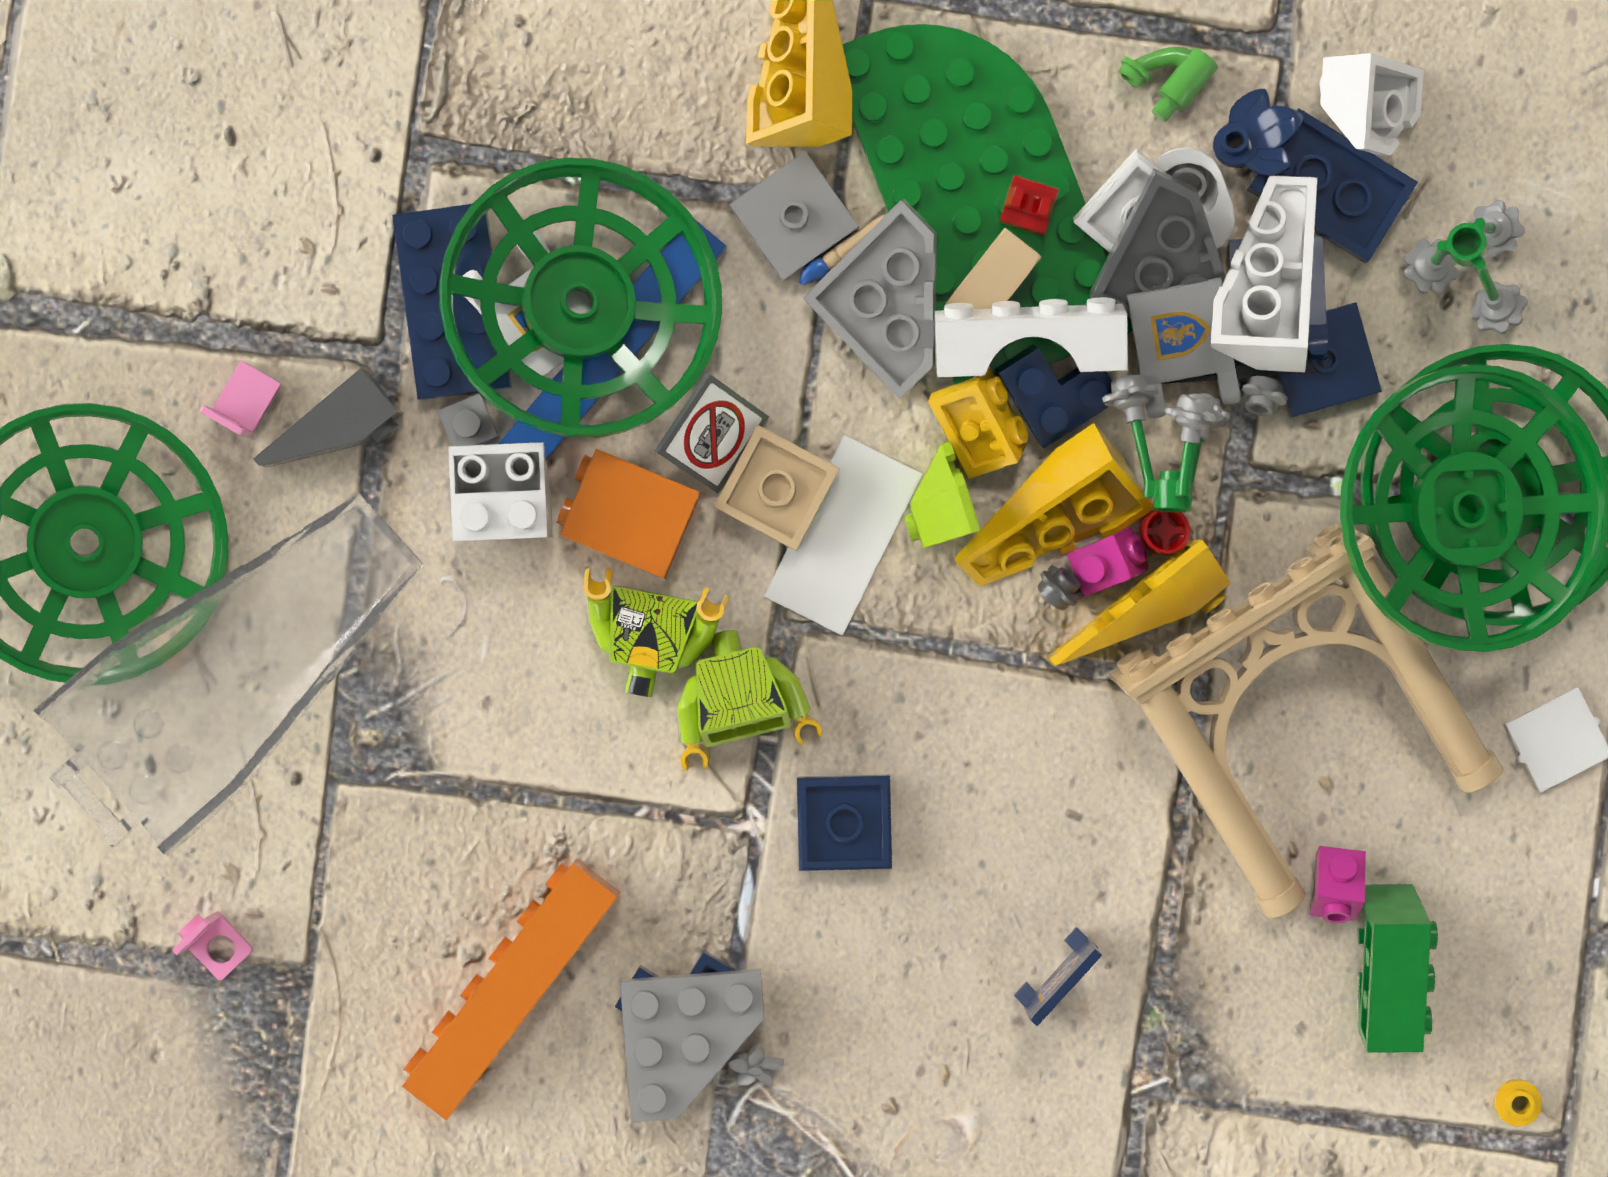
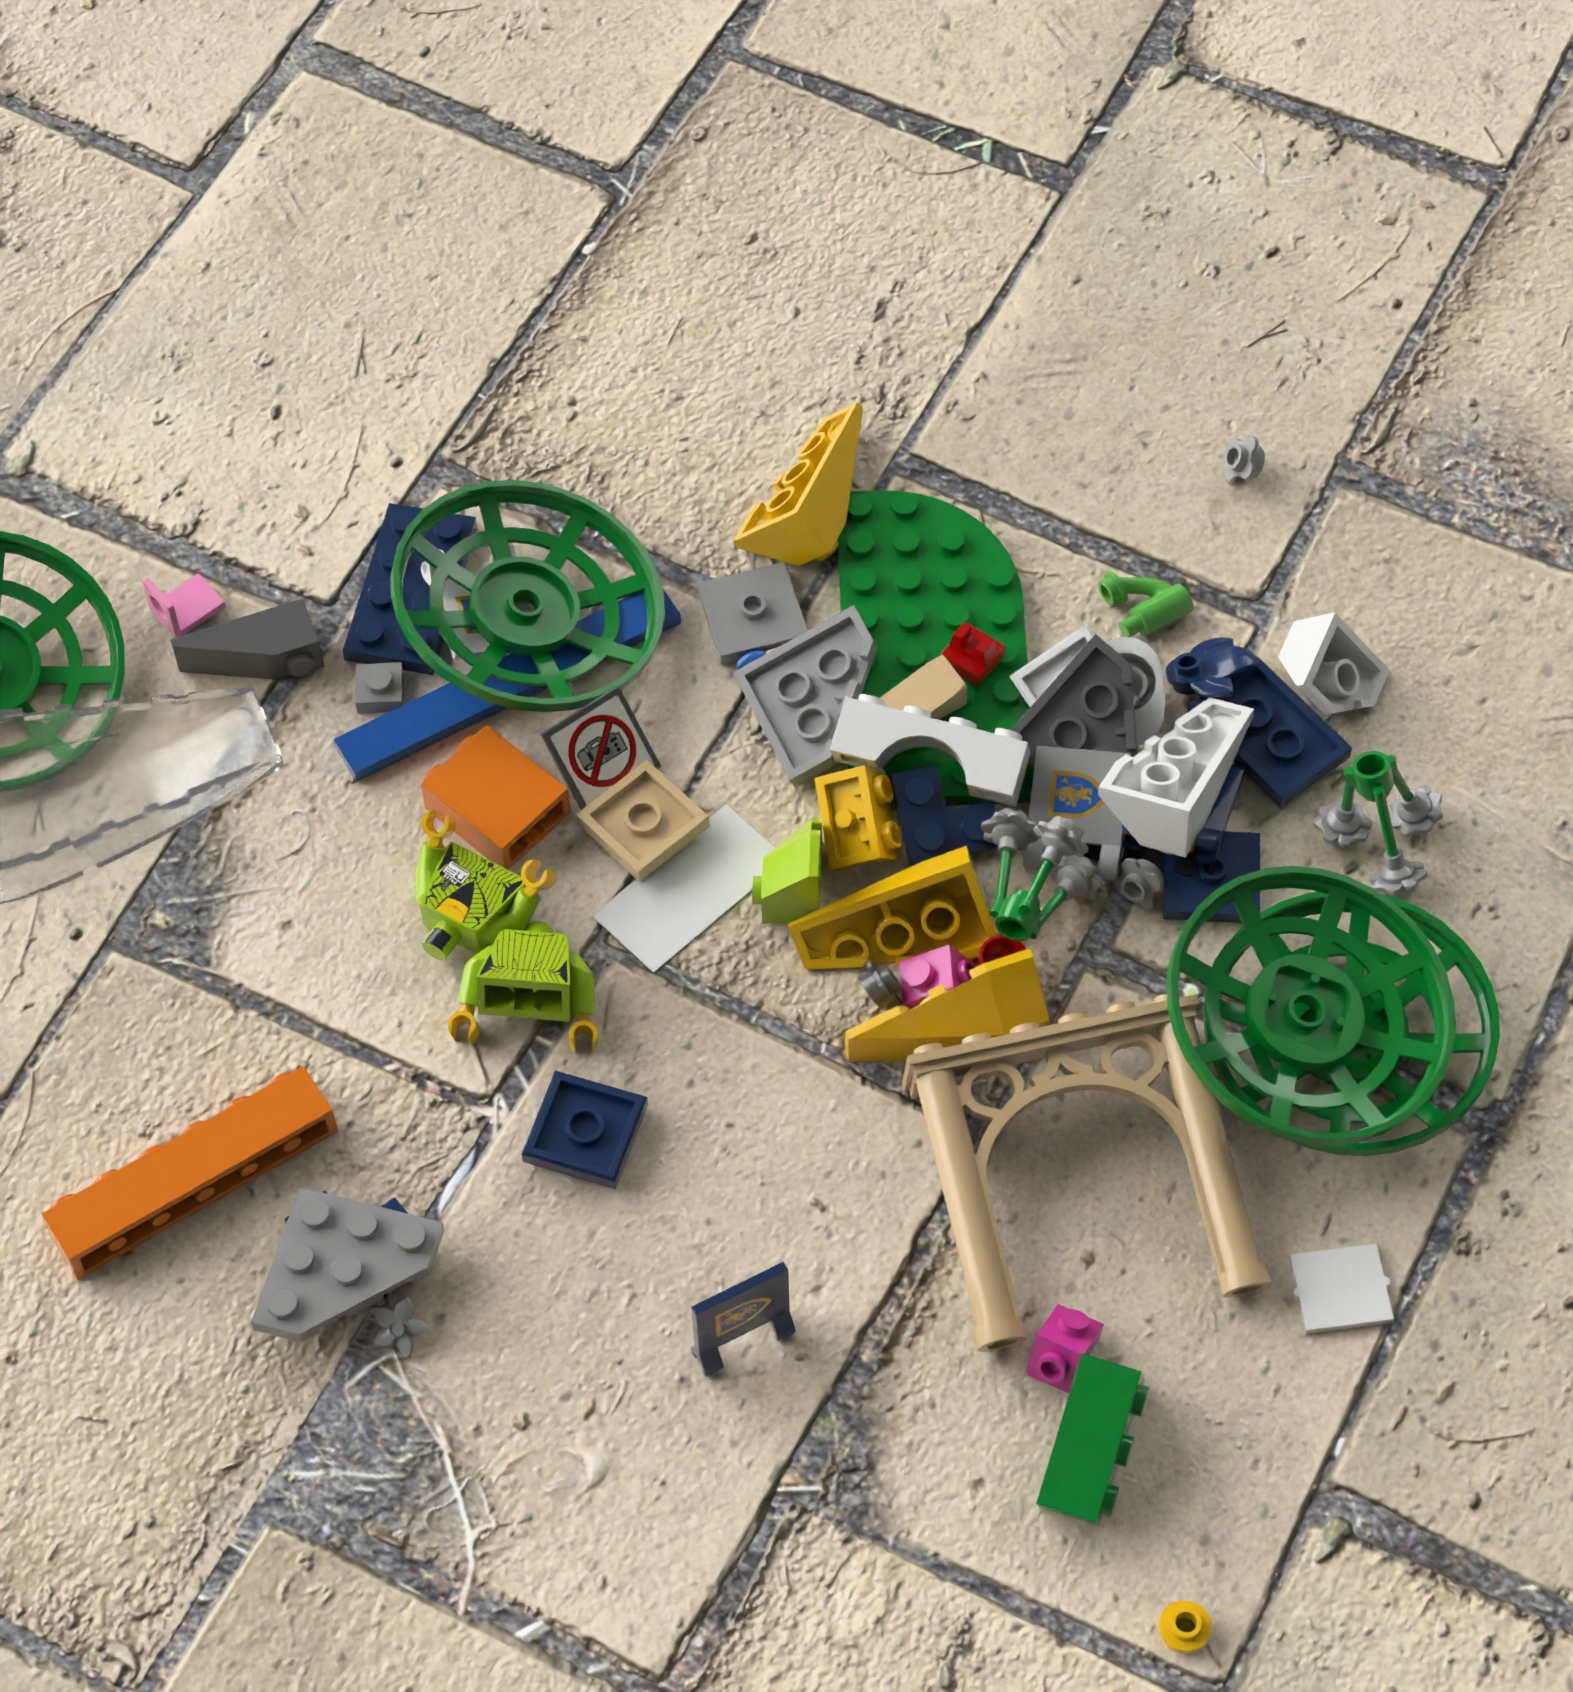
camera: 25 degrees right, 30 degrees down
white slope [448,442,553,541] -> none

